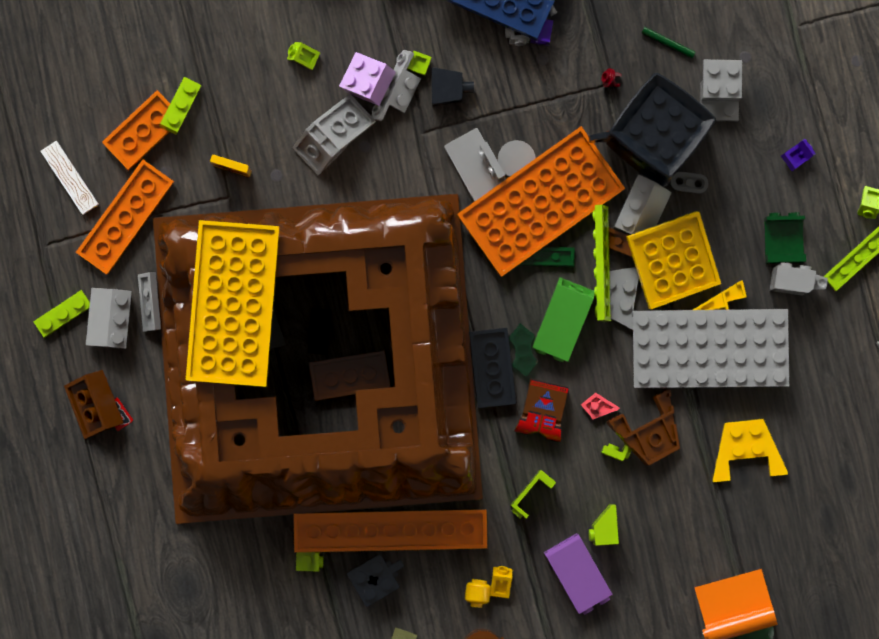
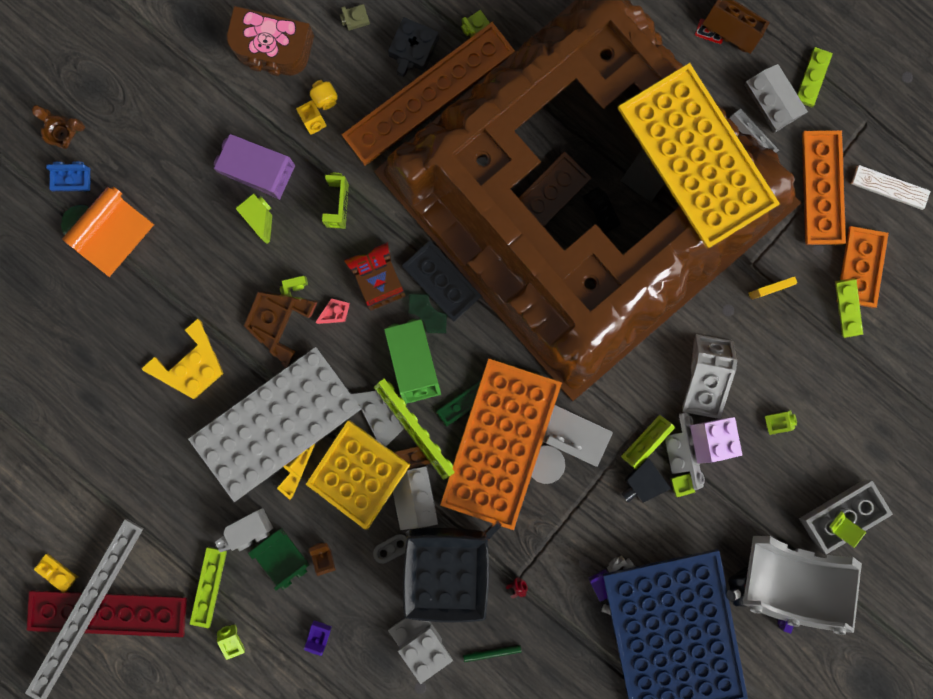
camera: 140 degrees right, 0 degrees up
none -> reddish brown bracket [308,543,336,576]
none -> lime plate [621,415,675,470]

